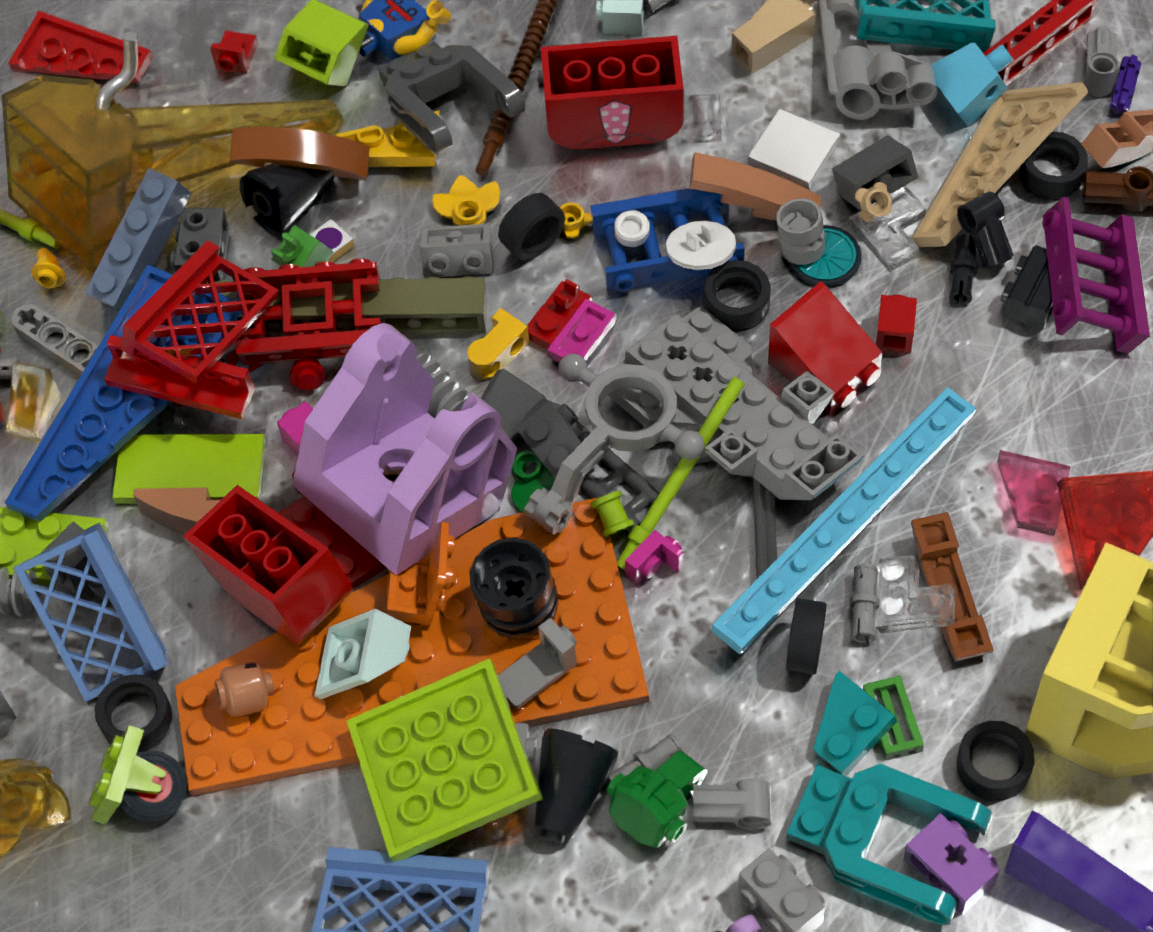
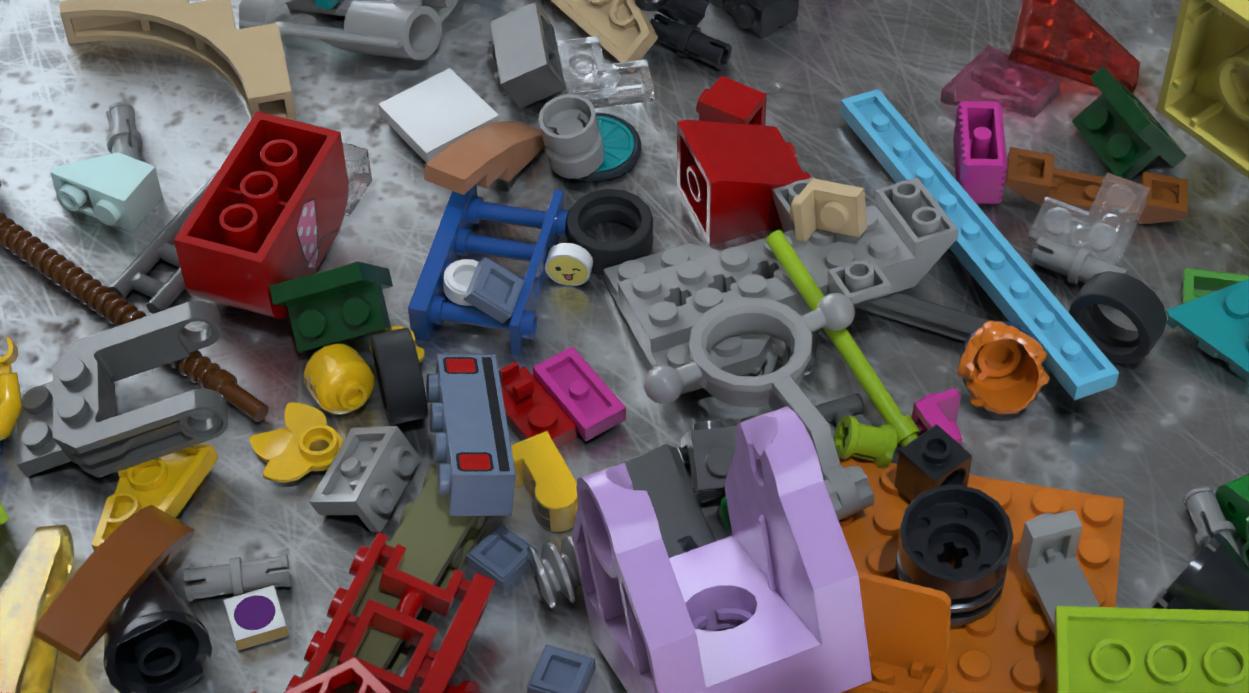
camera: 70 degrees left, 10 degrees down
bright green brick [271,225,333,267] -> none
white piece [666,221,736,270] -> none
tan plate [855,182,892,222] -> none
none -> light grey pin [183,554,291,602]
none -> dark green bracket [269,261,393,353]
none -> yellow head [303,344,375,415]
none -> sand blue brick [426,354,516,516]
none -> sand blue tile [463,257,524,324]
none -> sand blue tile [466,523,538,593]
none -> tile [545,243,593,286]
none -> tan bracket [790,178,867,242]
none -> black brick [895,424,972,502]
none -> dark pink brick [953,101,1007,204]
none -> orange hair [957,321,1050,414]
none -> dark green bracket [1071,66,1187,182]

